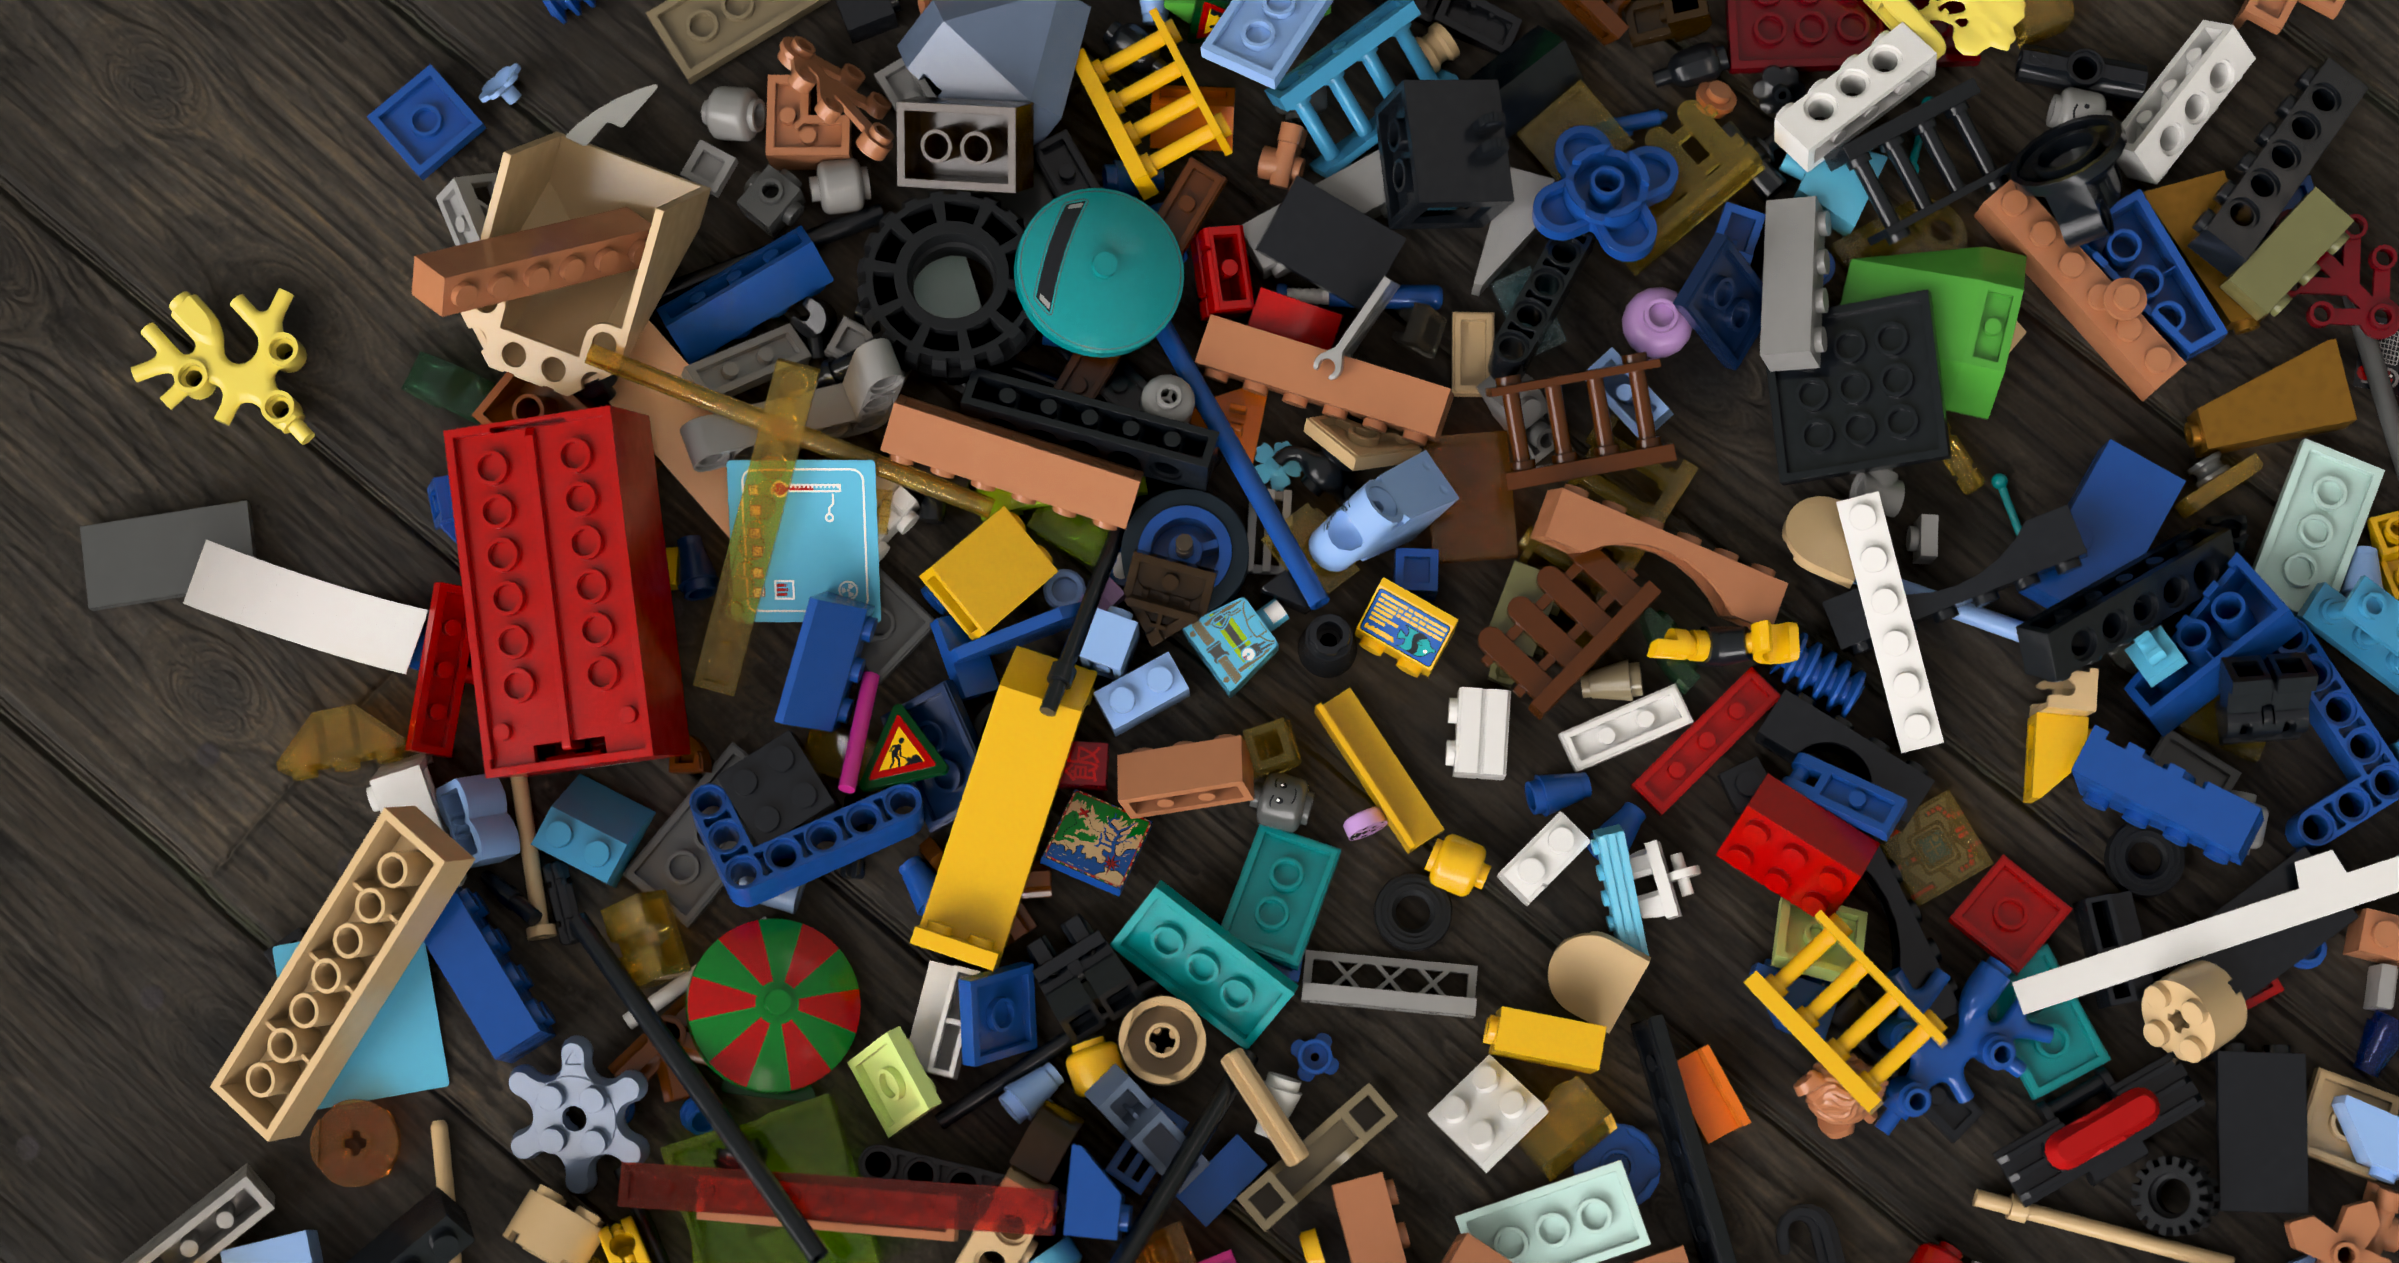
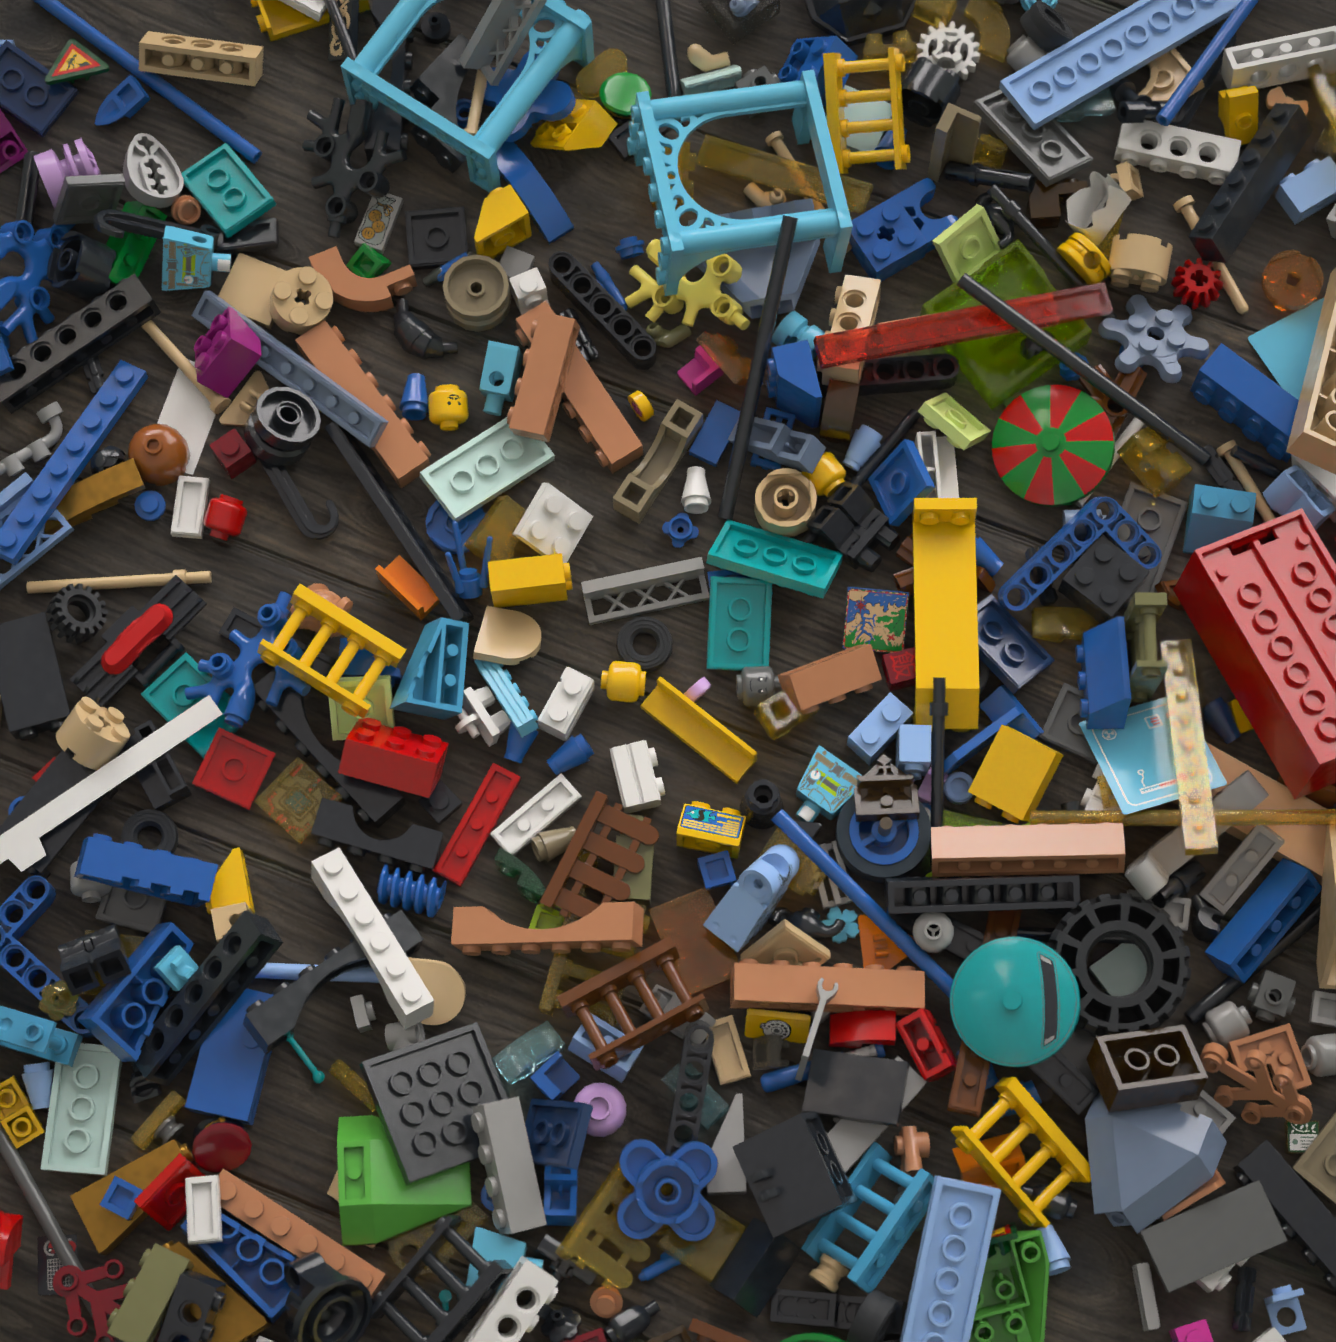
camera: 160 degrees right, 5 degrees down
dark pink bar [838,672,880,793] -> none
piece [859,704,949,792] -> none
tan axle [1221,1048,1309,1167] -> none
yellow piece [1647,620,1800,667] -> none
blue plate [1781,752,1907,842] -> none
nougat plate [2103,278,2147,321] -> none
none -> clear yellow plant [39,980,79,1021]
none -> blue plate [99,1176,143,1221]
none -> red tile [134,1153,206,1231]
none -> white tile [185,1175,222,1245]
none -> dark red piece [192,1117,252,1173]
none -> dark azure wedge [389,617,469,720]
none -> blue plant [445,520,493,599]
none -> clear light blue slope [492,1021,565,1085]
none -> lime tile [529,904,566,929]
none -> blue panel [530,1051,580,1101]
none -> yellow slope [744,1008,811,1043]
none -> olive fence [1123,592,1169,703]
none -> red gear [1171,257,1223,310]
none -> tile [1284,1120,1319,1154]

